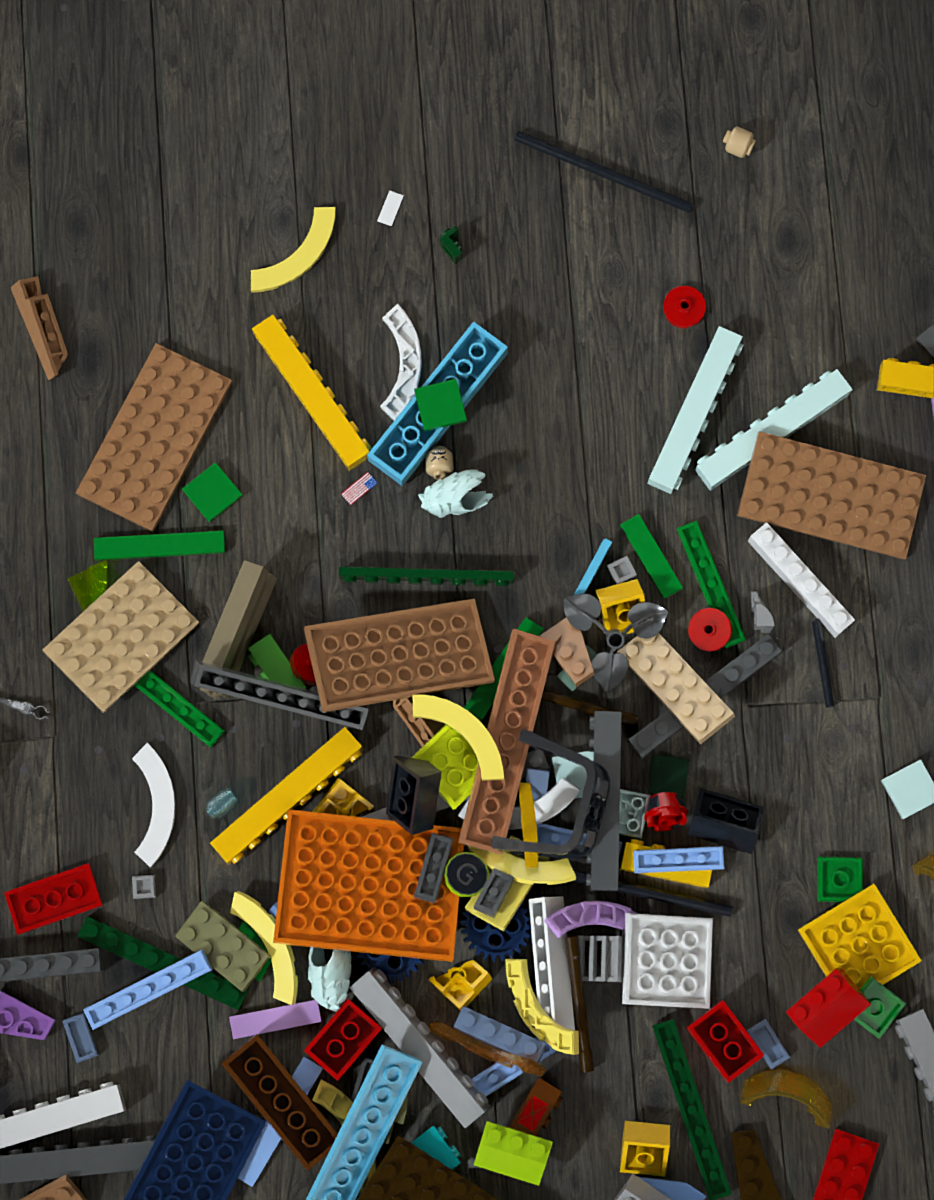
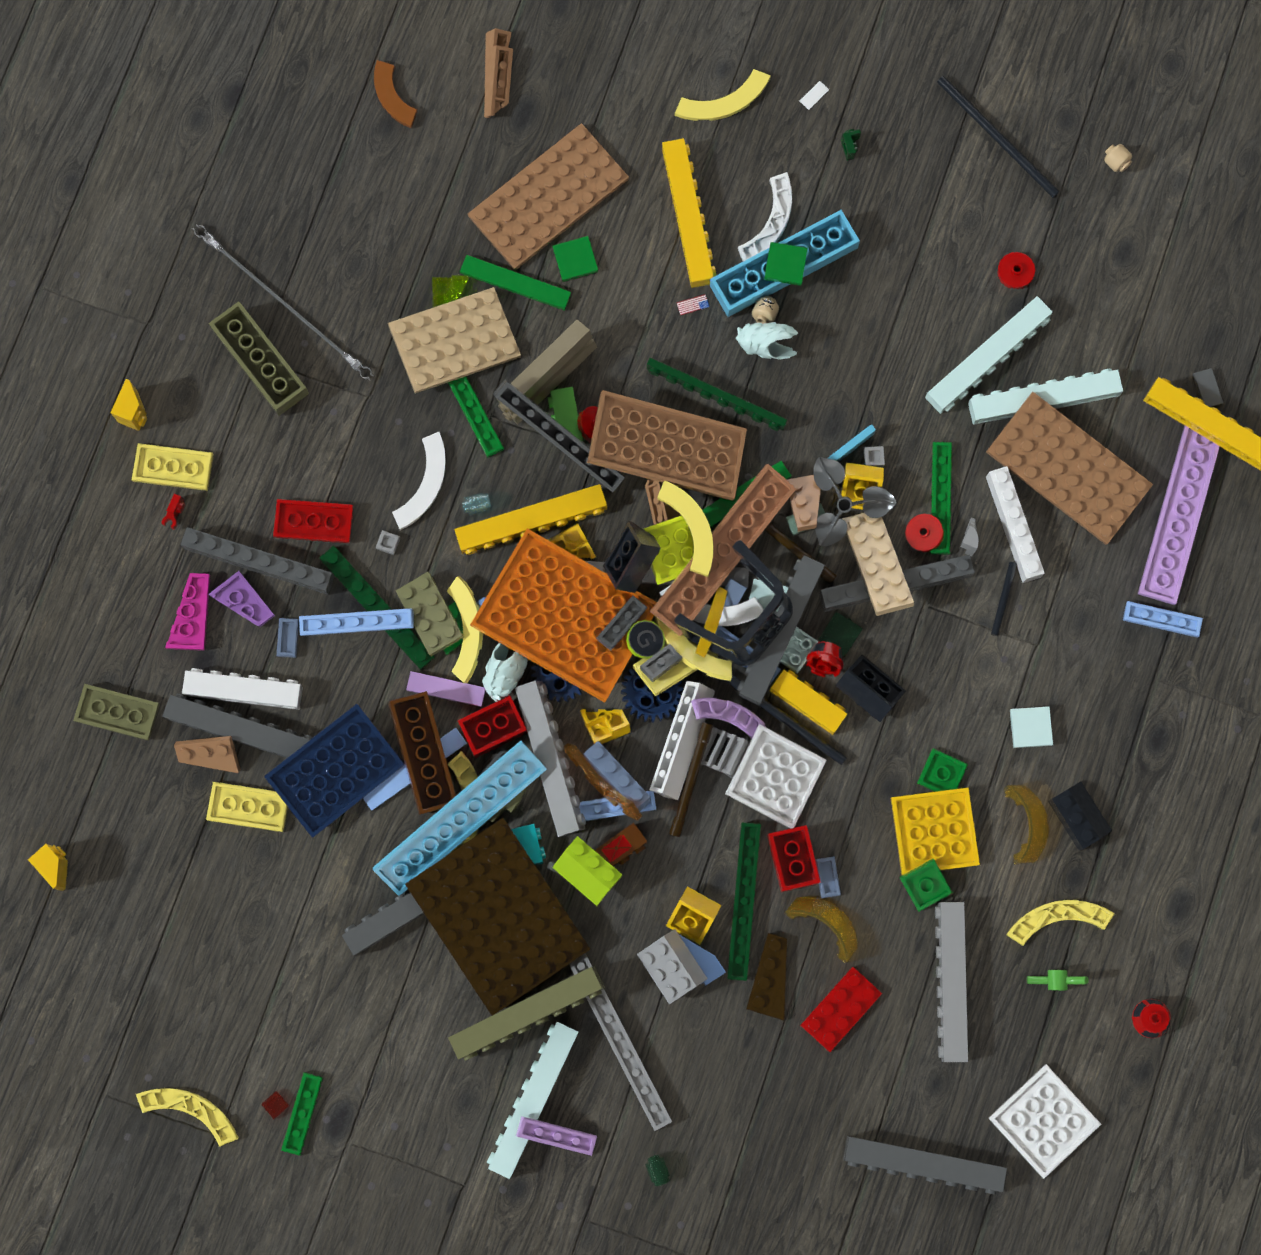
camera: 20 degrees right, 0 degrees up
light yellow tile [505,958,579,1055] -> none
green tile [620,514,683,599] -> none
light blue tile [633,846,724,873] -> none
red slope [786,968,872,1048] -> none

